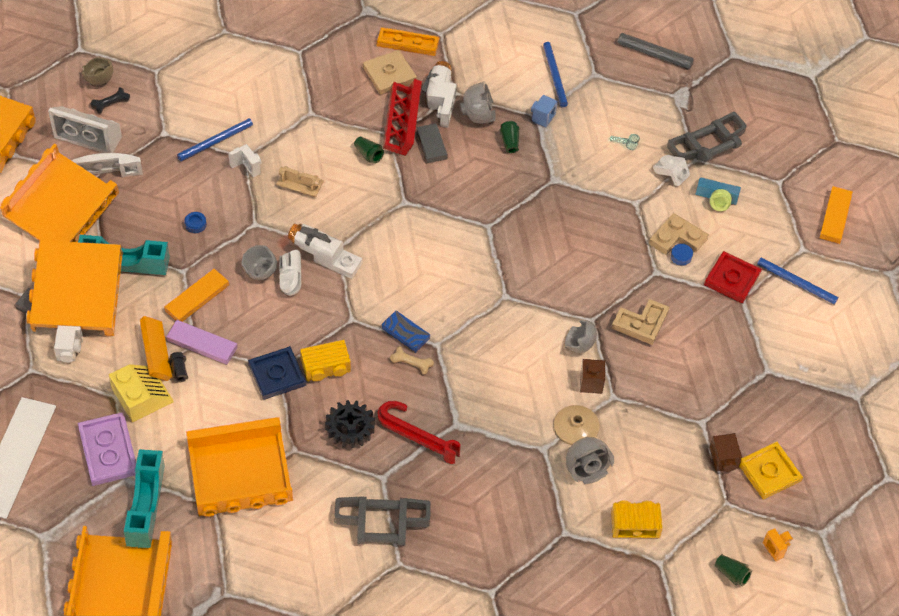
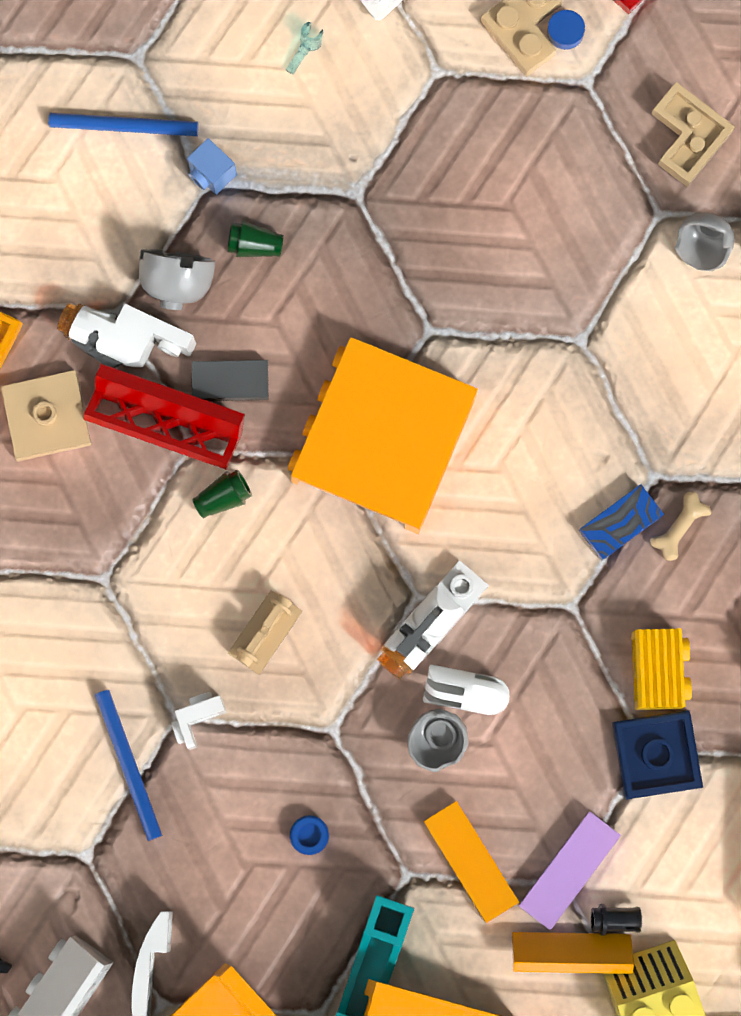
camera: 70 degrees left, 25 degrees up
none -> light orange panel [287,337,478,535]

